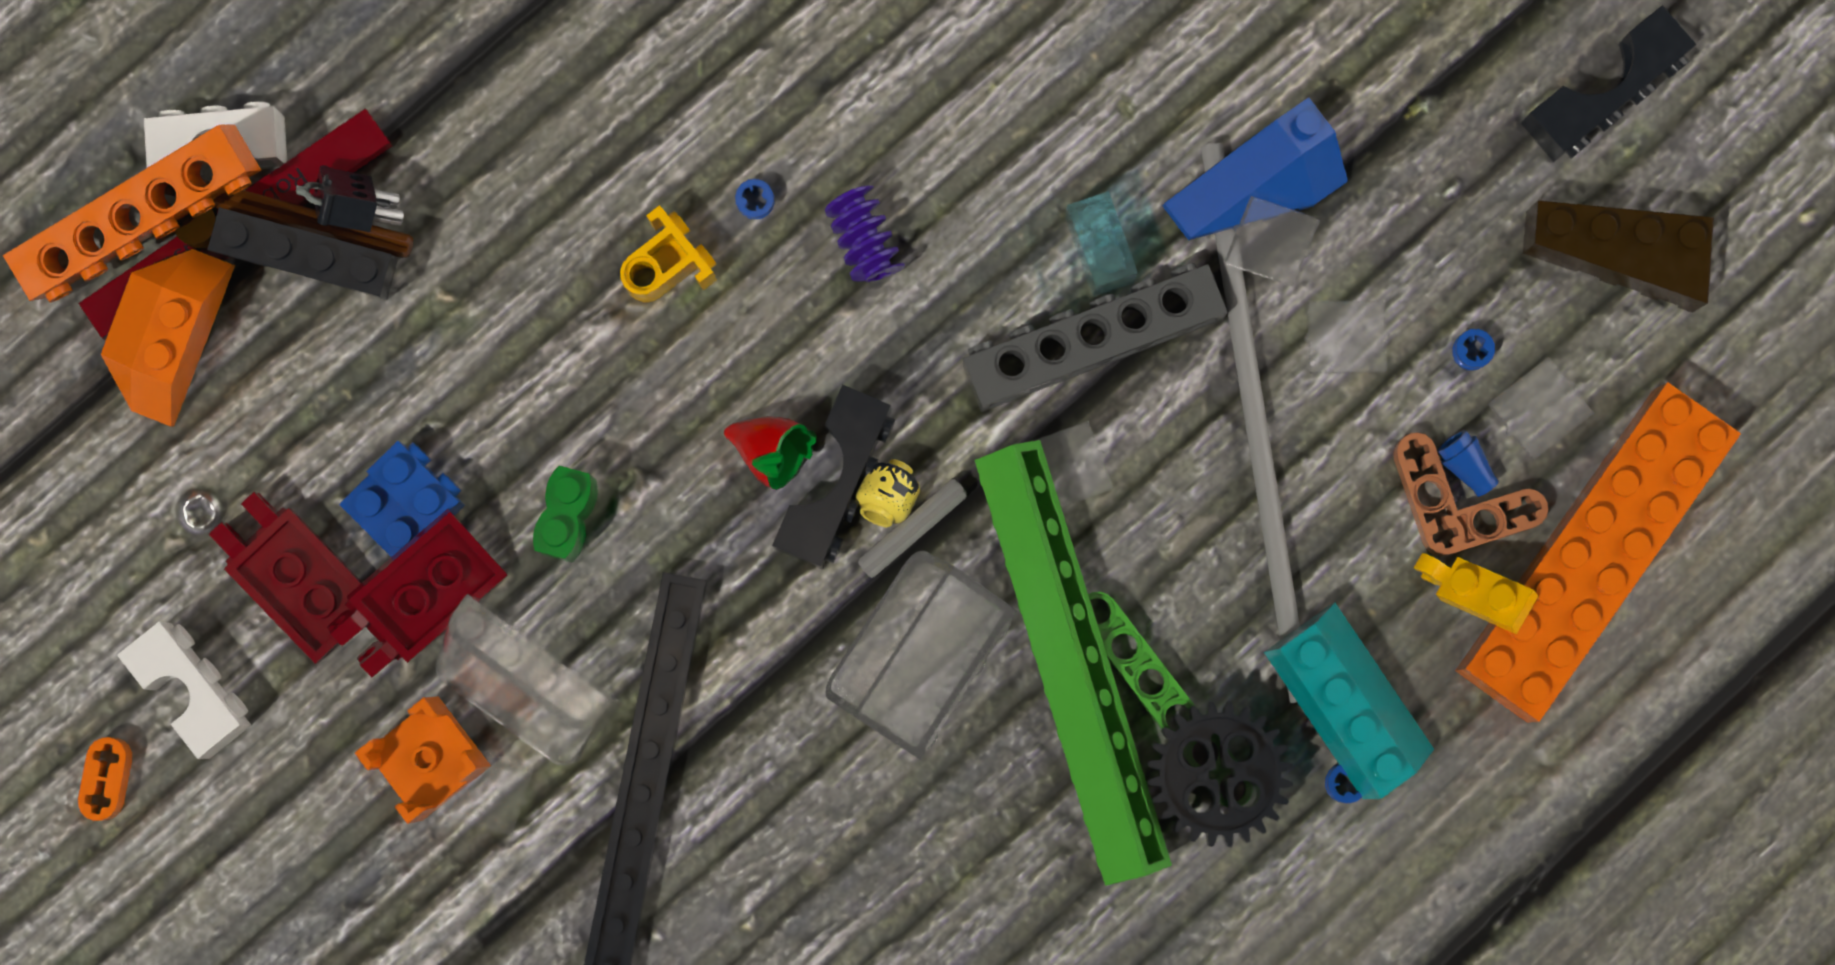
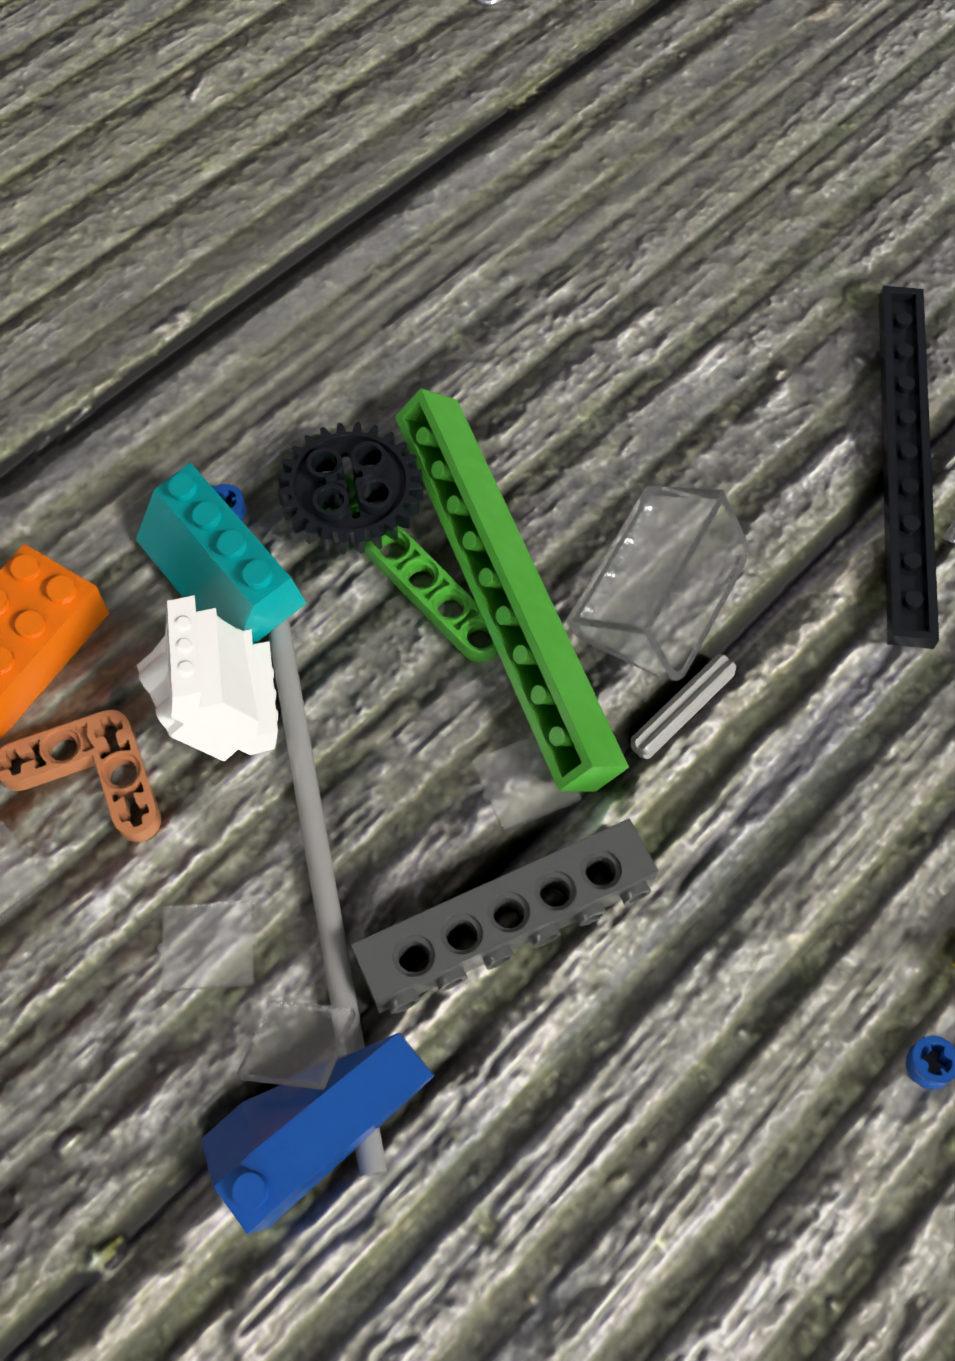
camera: 170 degrees right, 20 degrees down
hat [723,416,817,490] -> none
black arch [772,384,896,570] -> none
dark purple piece [824,185,905,283] -> none
light yellow head [856,459,920,527] -> none
clear light blue brick [1065,191,1138,296] -> none
yellow plate [1413,553,1539,634] -> none
blue cone [1437,430,1499,497] -> none
blue bush [1452,329,1495,371] -> none
none -> white slope [136,595,278,761]

